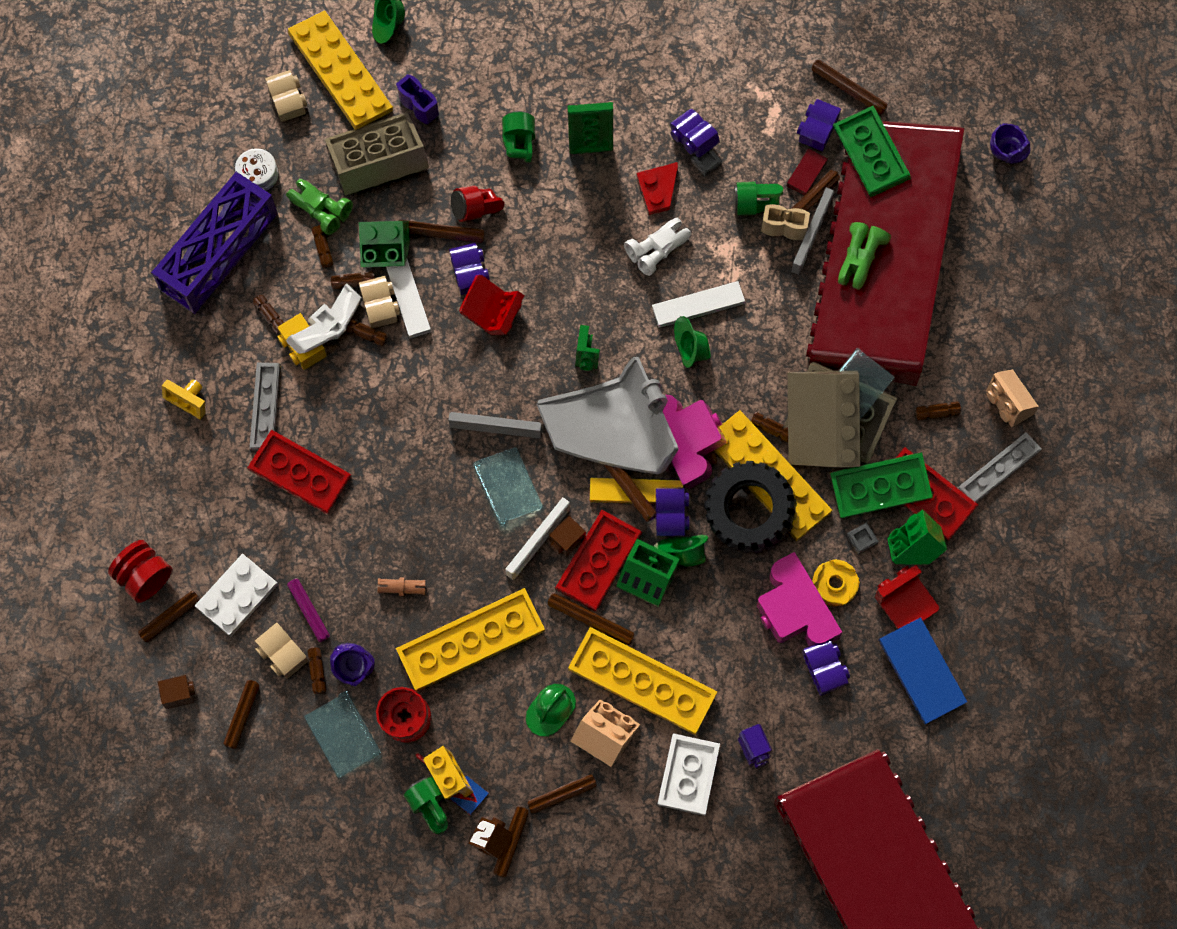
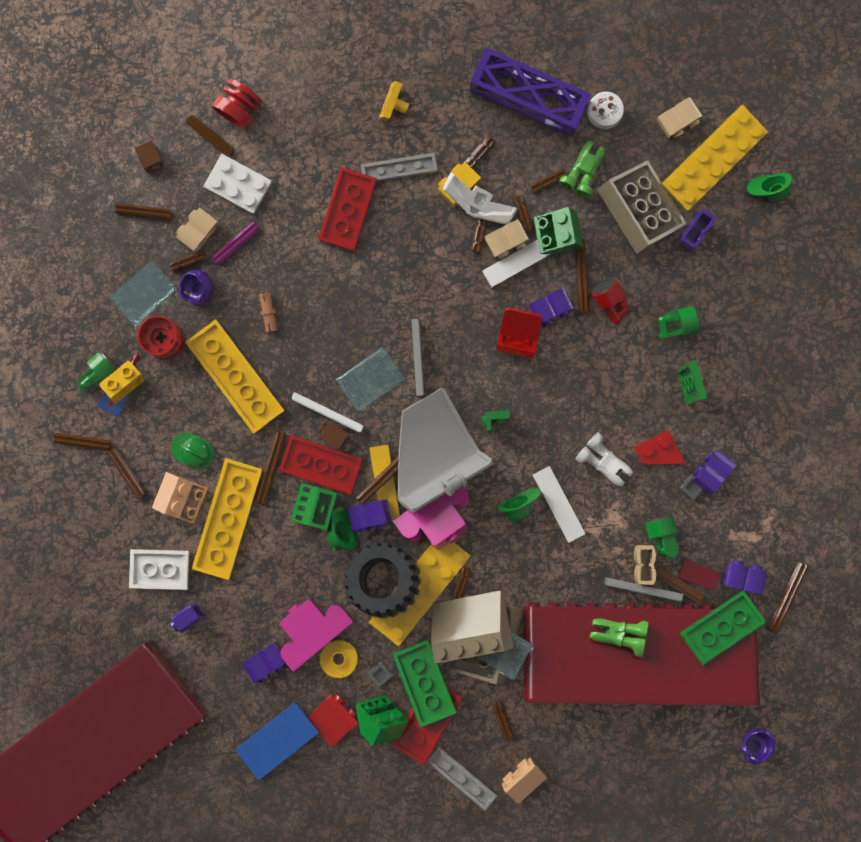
camera: 75 degrees right, 15 degrees up
reddish brown brick [468,817,512,859] -> none

